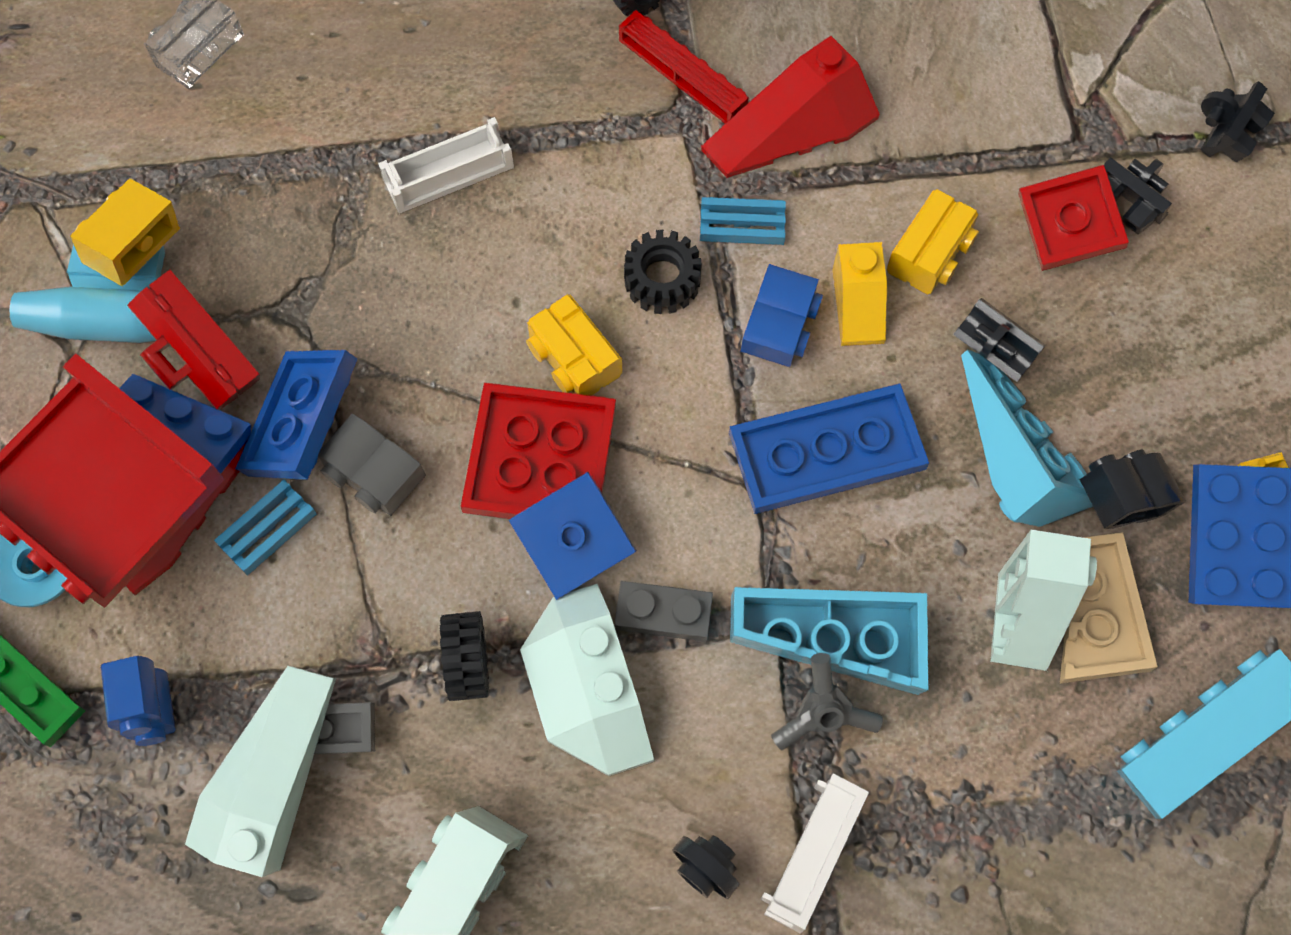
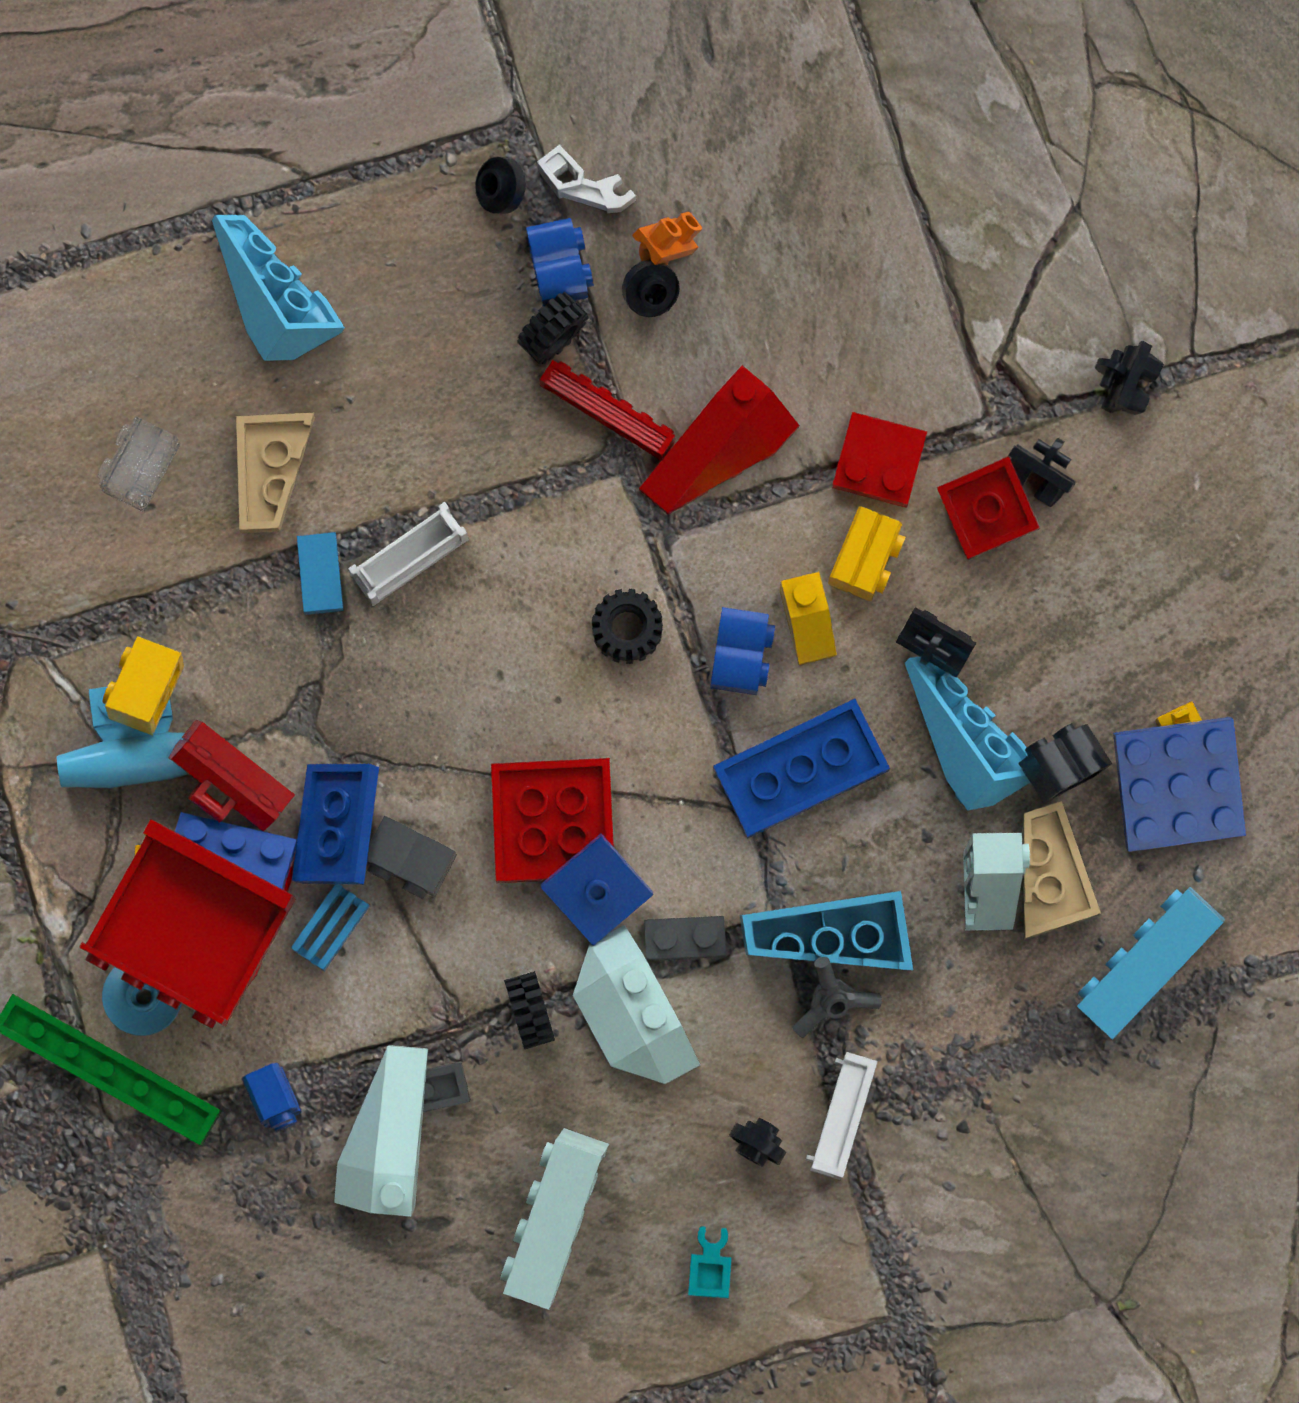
camera: 10 degrees left, 10 degrees up
yellow brick [526,294,622,396] -> none
dark azure tile [700,197,786,245] -> none
none -> tan wing [236,413,315,533]
none -> dark azure tile [297,532,344,615]
none -> red plate [832,412,927,508]

